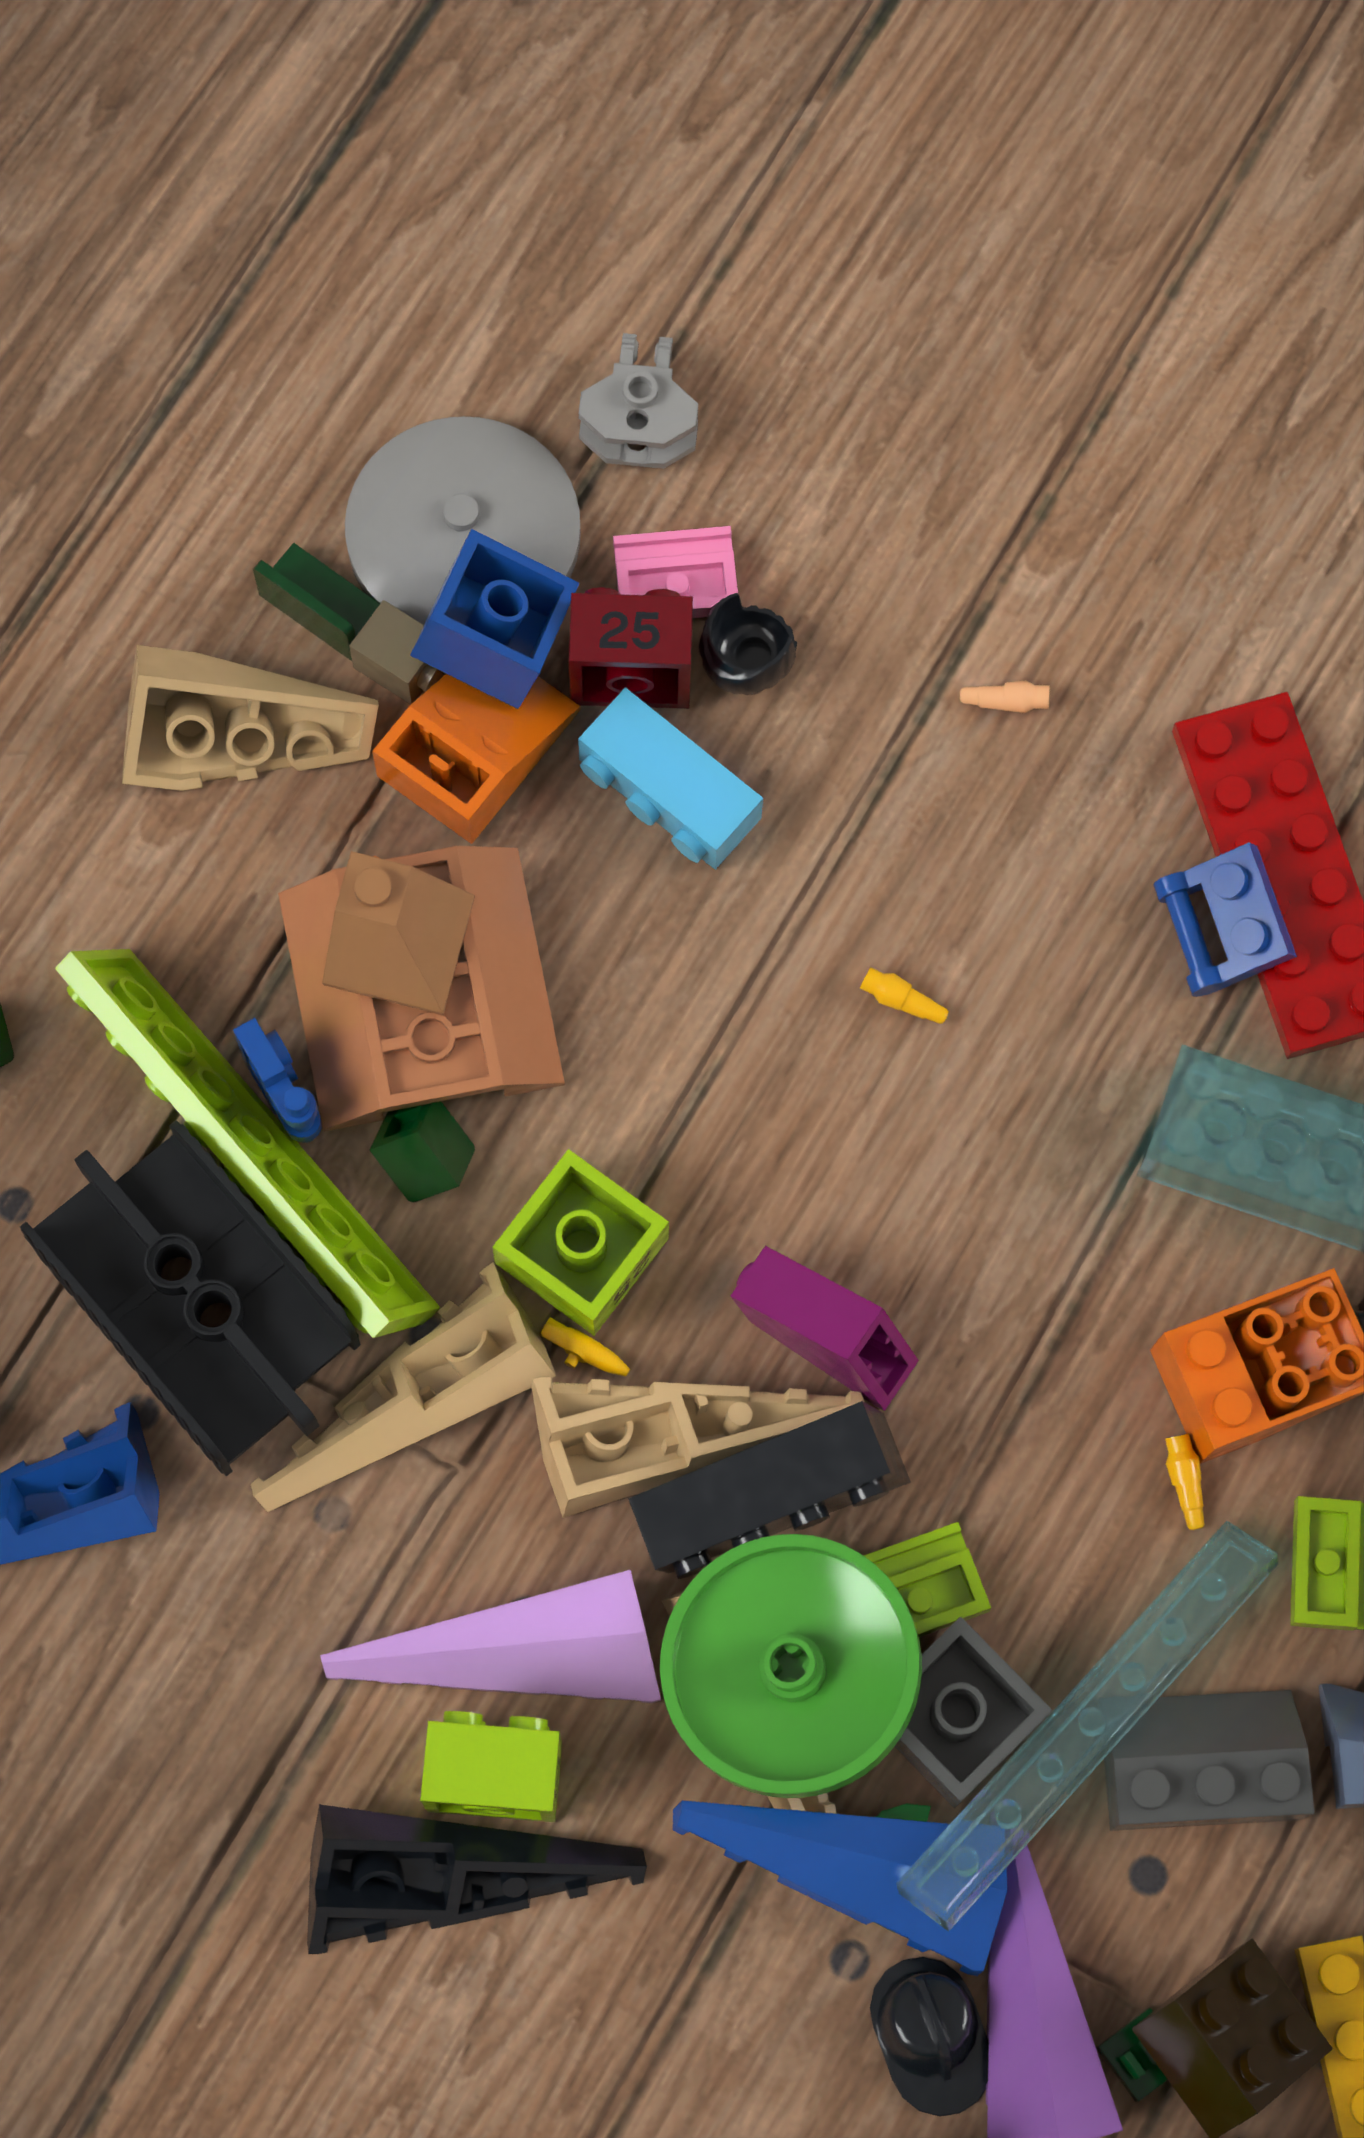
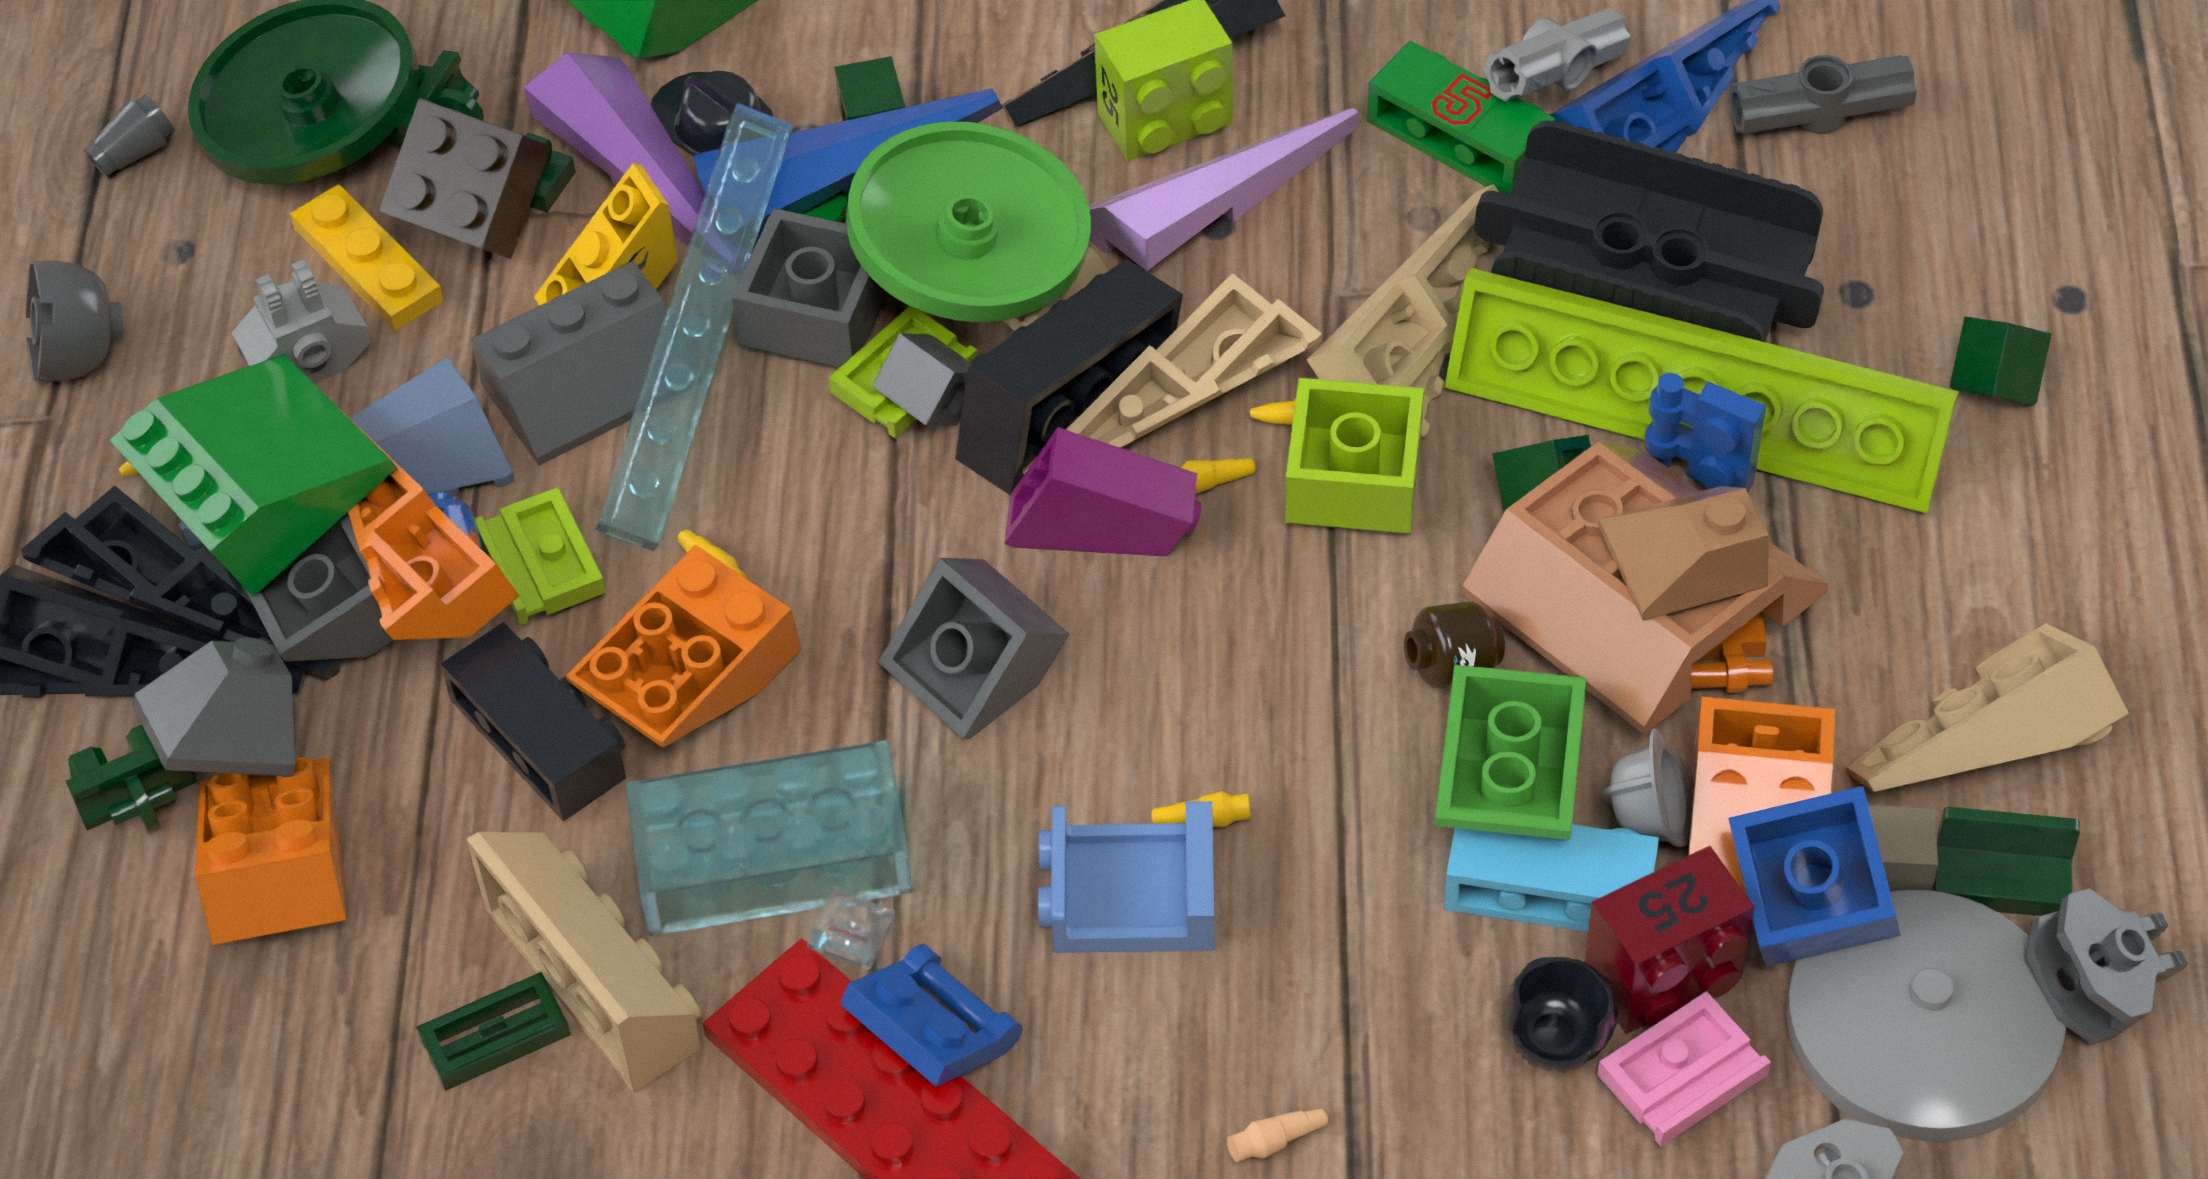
camera: 155 degrees right, 20 degrees down
none -> yellow slope [534,163,678,306]
none -> clear plate [807,889,895,970]
none -> dark green panel [834,56,906,121]
none -> panel [874,333,970,425]
none -> dark grey slope [878,558,1070,739]
none -> medium blue panel [1038,801,1215,953]
none -> yellow piece [1180,458,1256,494]
none -> green brick [1367,40,1555,195]
none -> dark brown head [1404,601,1505,688]
none -> bright green slope [1435,665,1586,840]
none -> light grey piece [1483,8,1631,101]
none -> light grey piece [1601,729,1692,847]
none -> dark grey hinge [2026,888,2188,1045]

